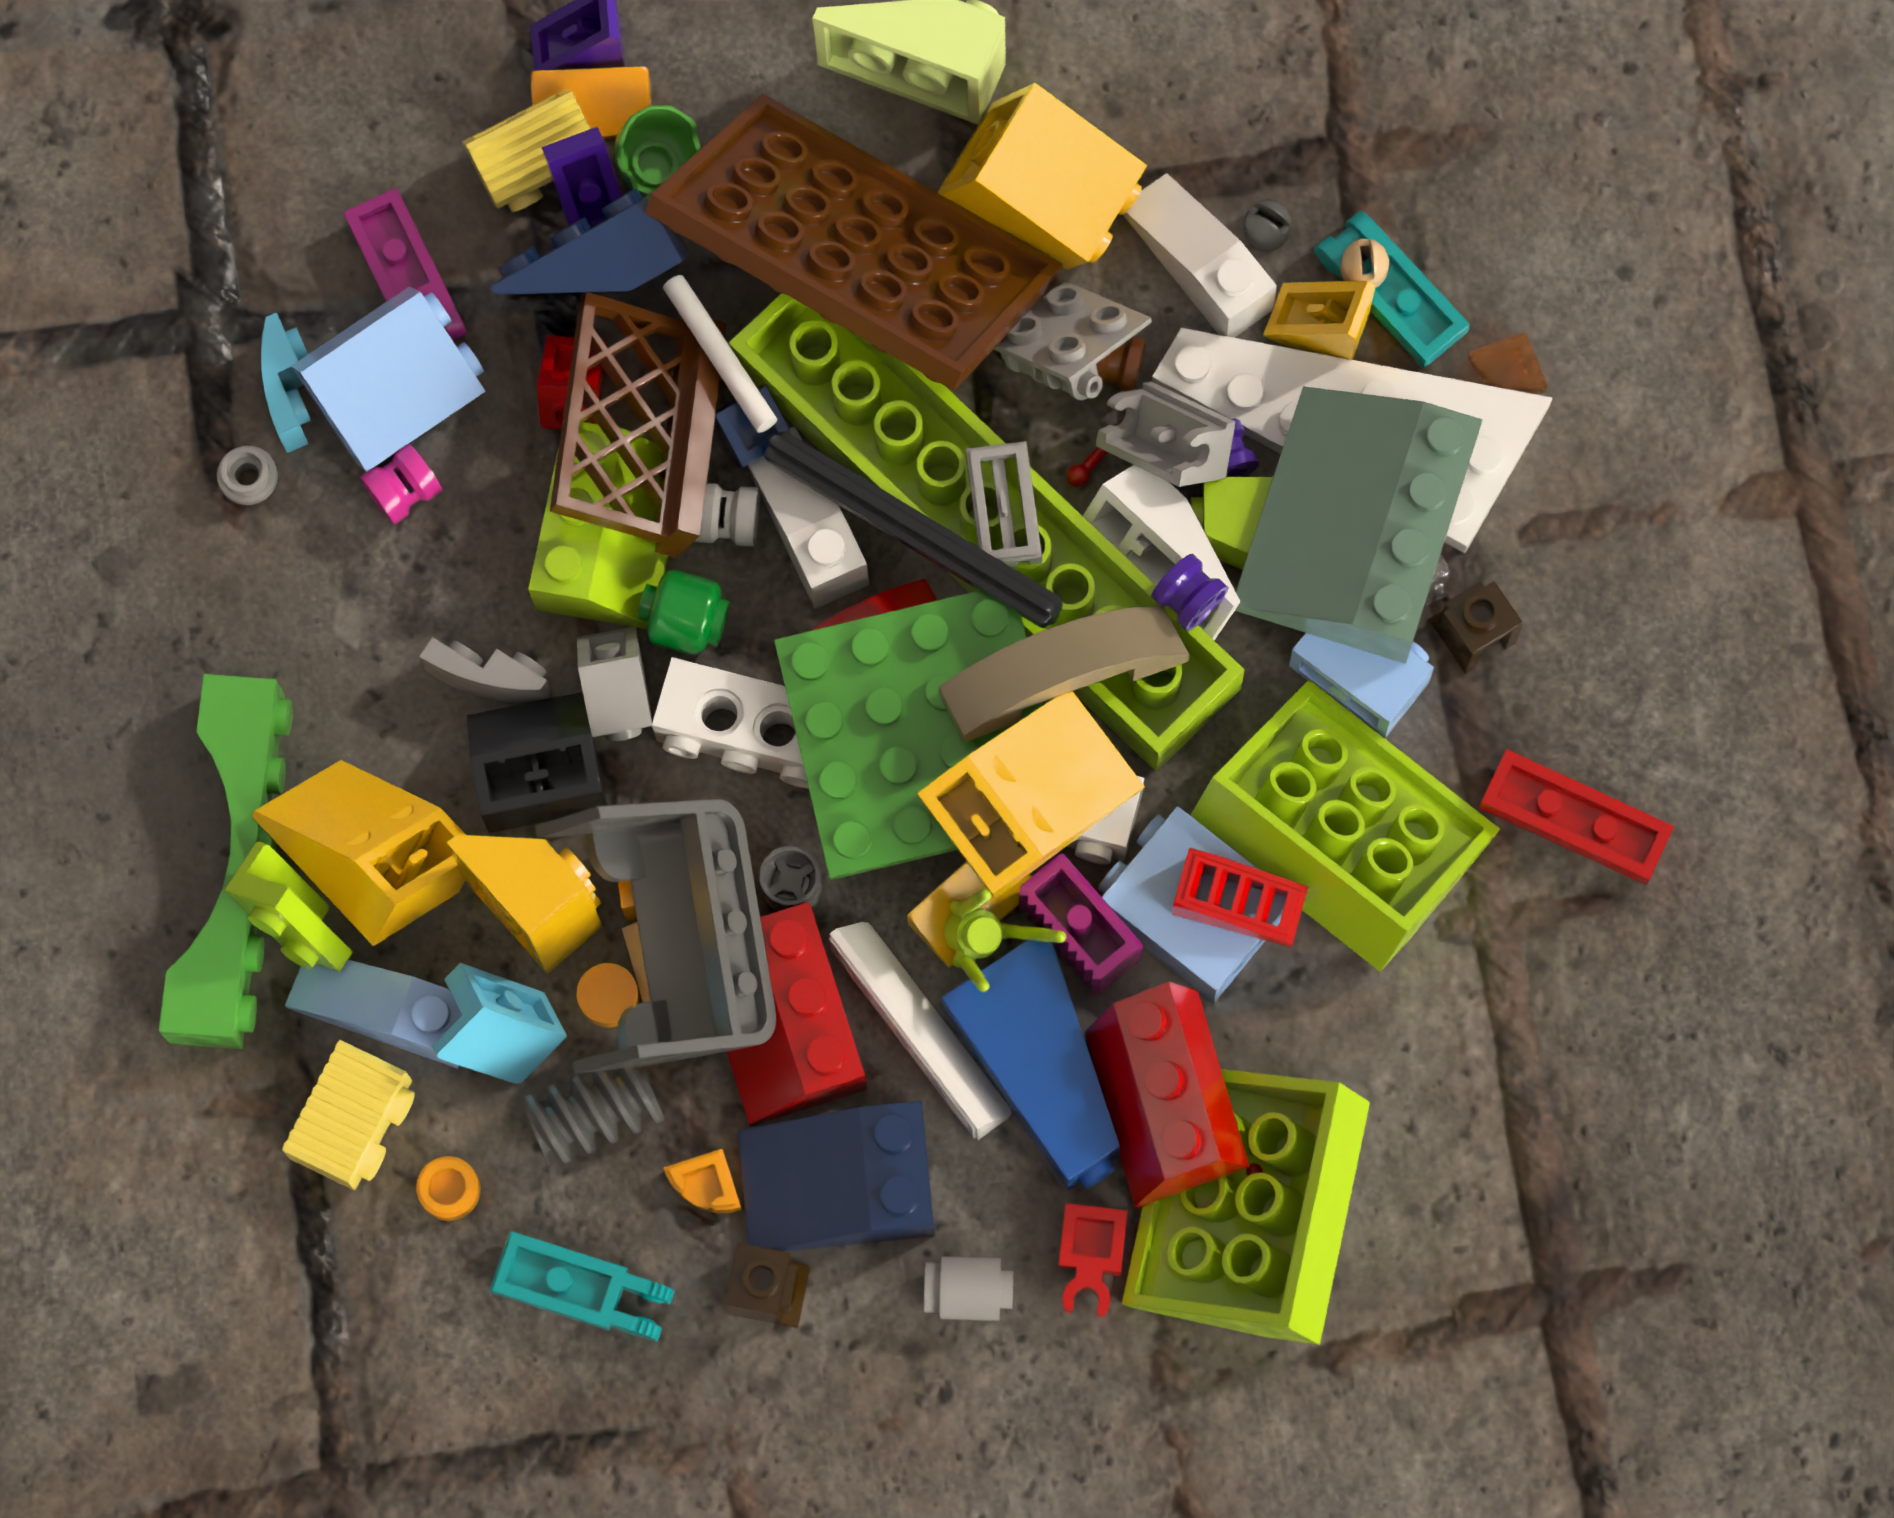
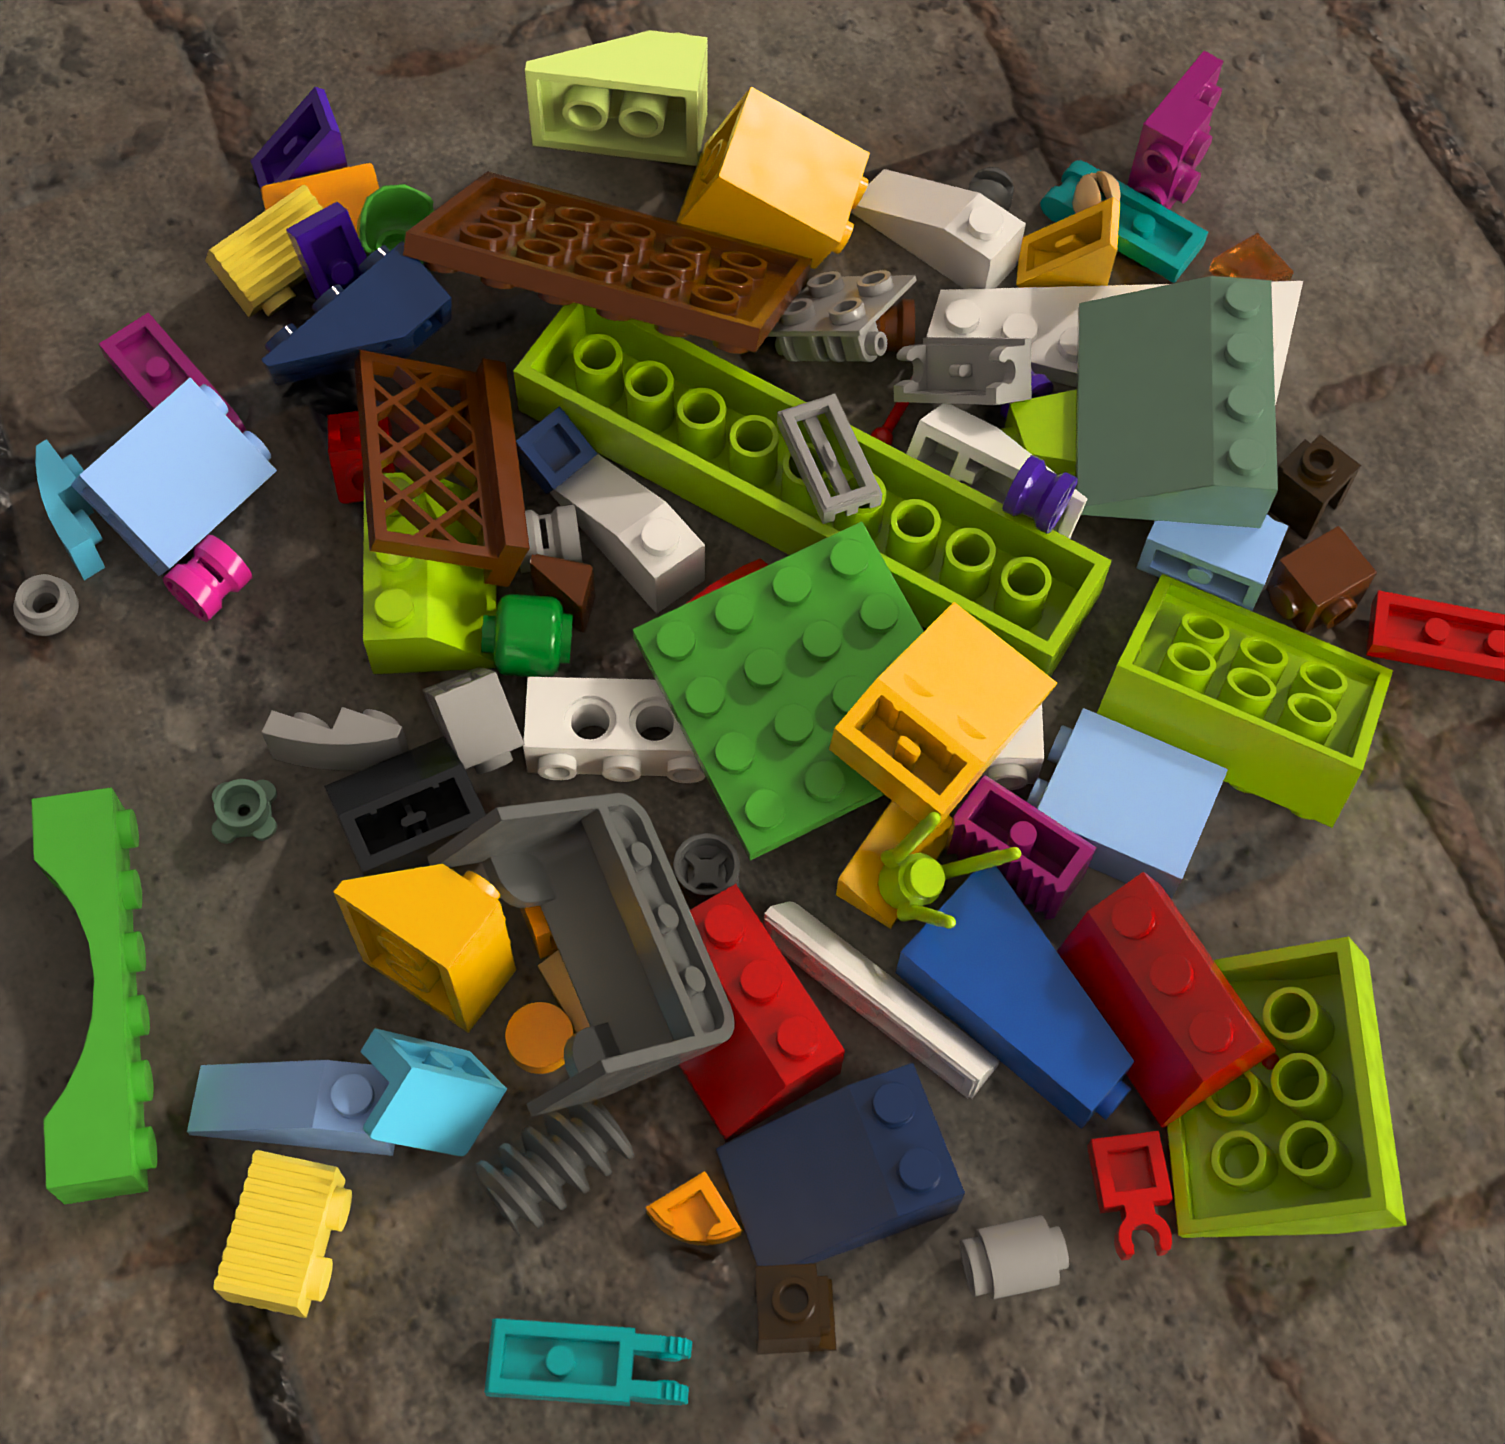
camera: 20 degrees left, 10 degrees down
lime bracket [225,842,353,972] -> none
yellow slope [252,760,466,946] -> none
light orange tile [416,1156,481,1221] -> none
white bar [663,275,777,433] -> none
black axle [764,432,1063,628] -> none
dark tan slope [939,606,1189,742] -> none
red slope [1172,847,1308,948] -> none
none -> sand green plate [211,779,277,844]
none -> reddish brown slope [530,554,596,633]
none -> magenta plate [1127,50,1224,210]
none -> reddish brown brick [1266,526,1377,633]

